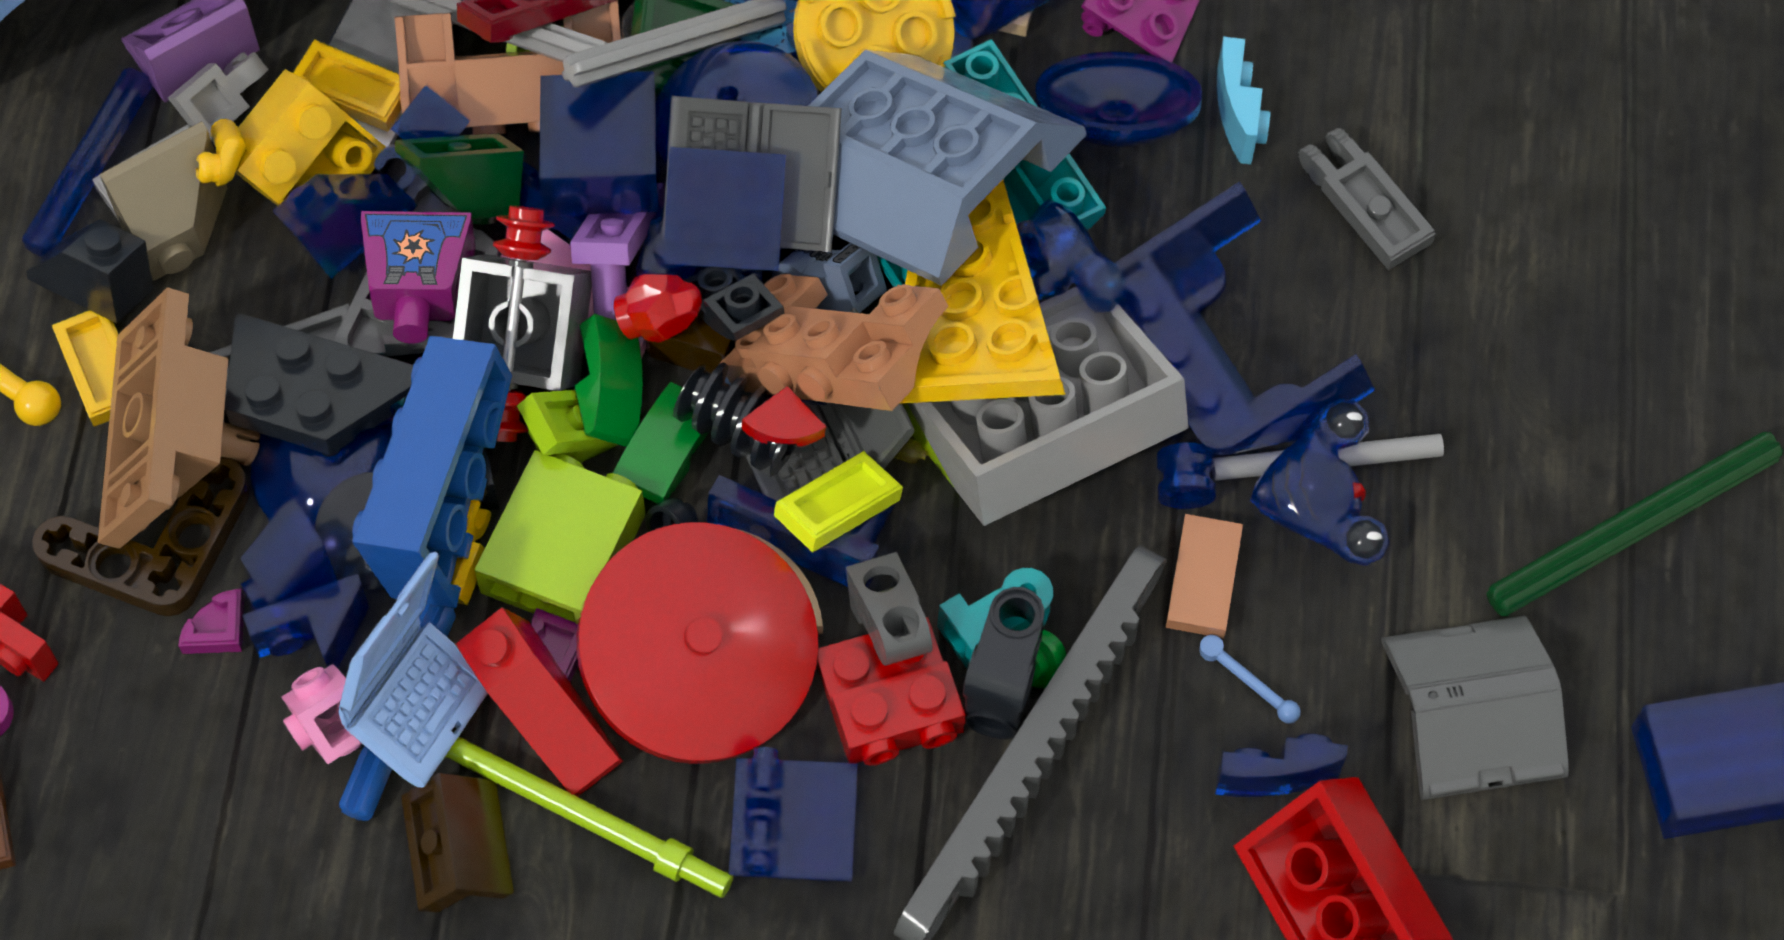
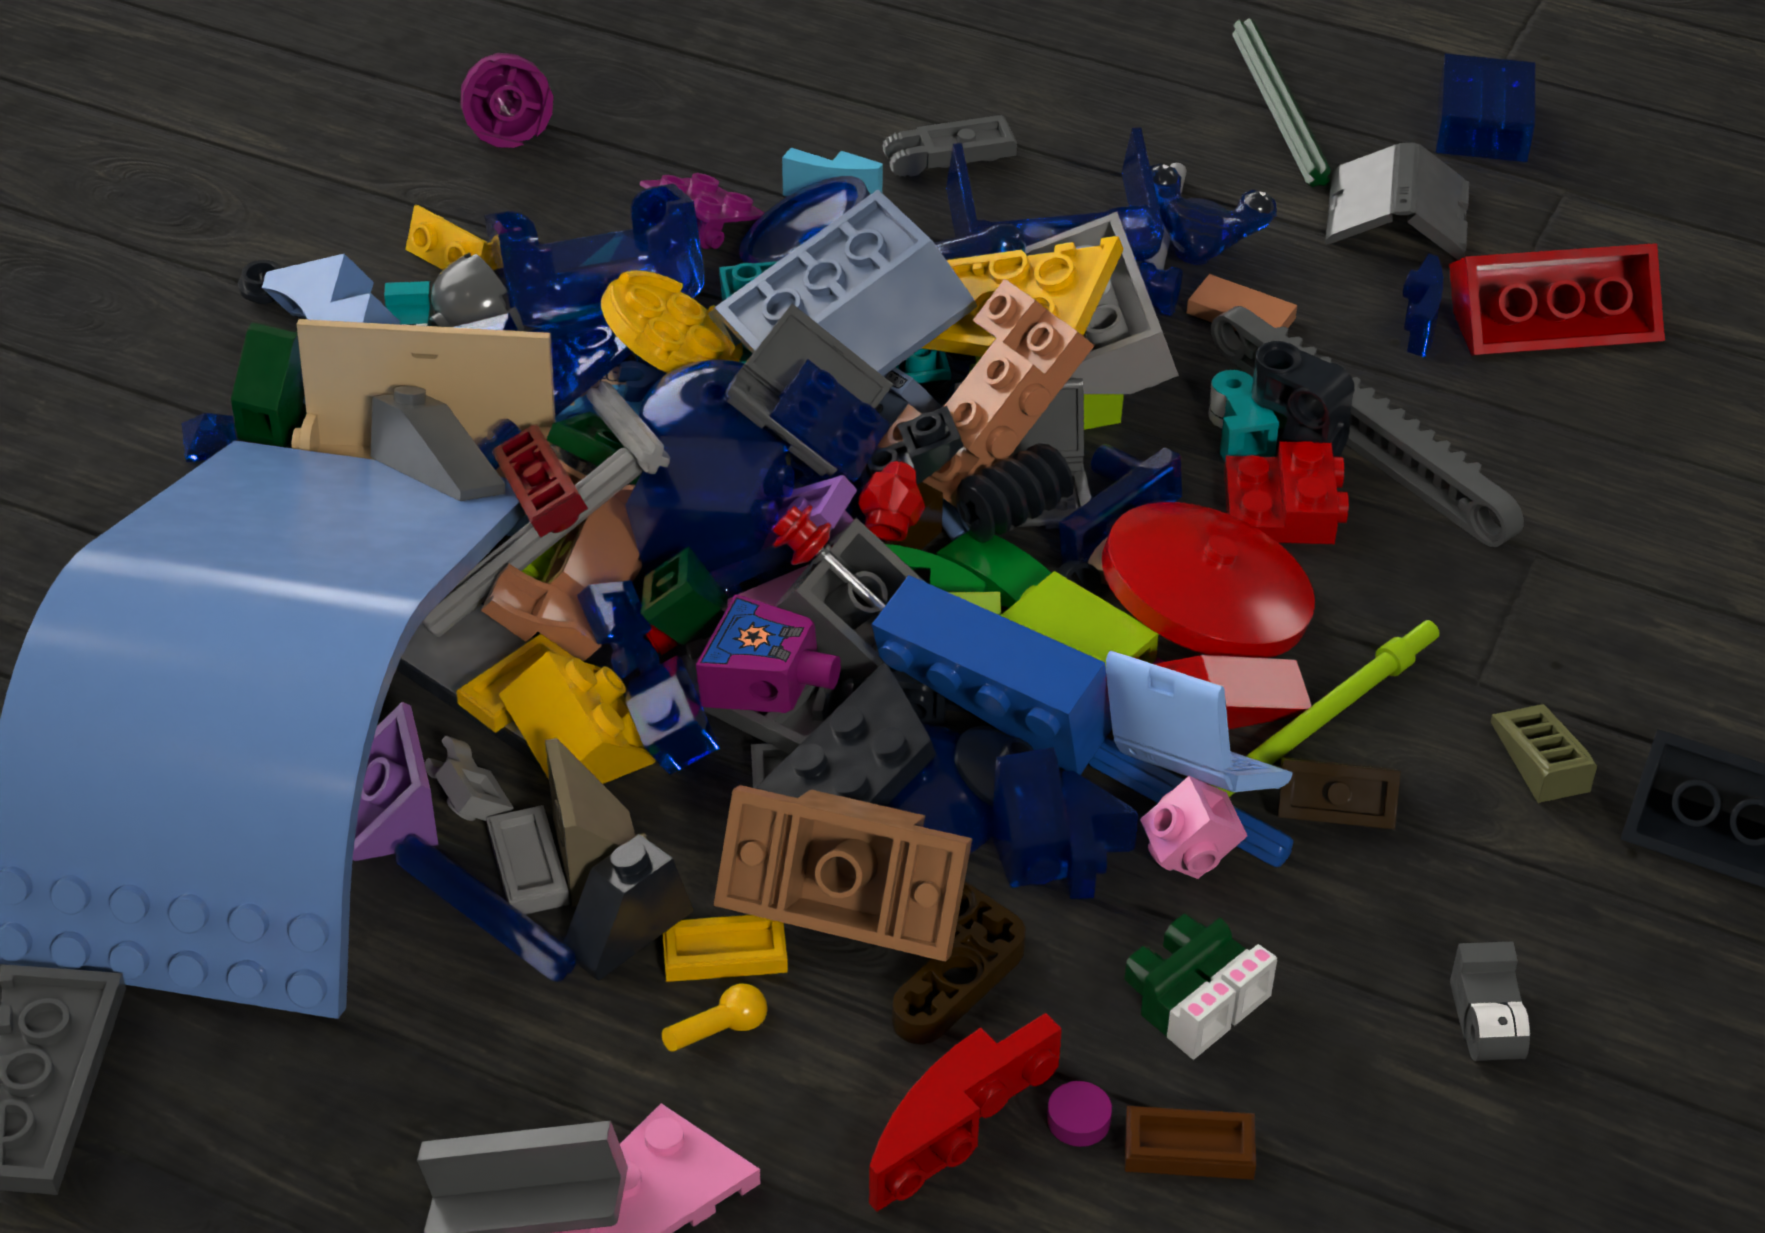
camera: 70 degrees left, 20 degrees down
magenta tile [178,589,244,654] -> none
yellow arm [195,119,246,187] -> none
clear blue hinge [729,747,858,882] -> none
red tile [741,386,826,447] -> none
neon yellow tile [774,451,903,553] -> none
dark grey leg [846,552,932,666] -> none
medium blue hinge [1199,635,1301,723] -> none
none -> hips [1124,913,1278,1060]

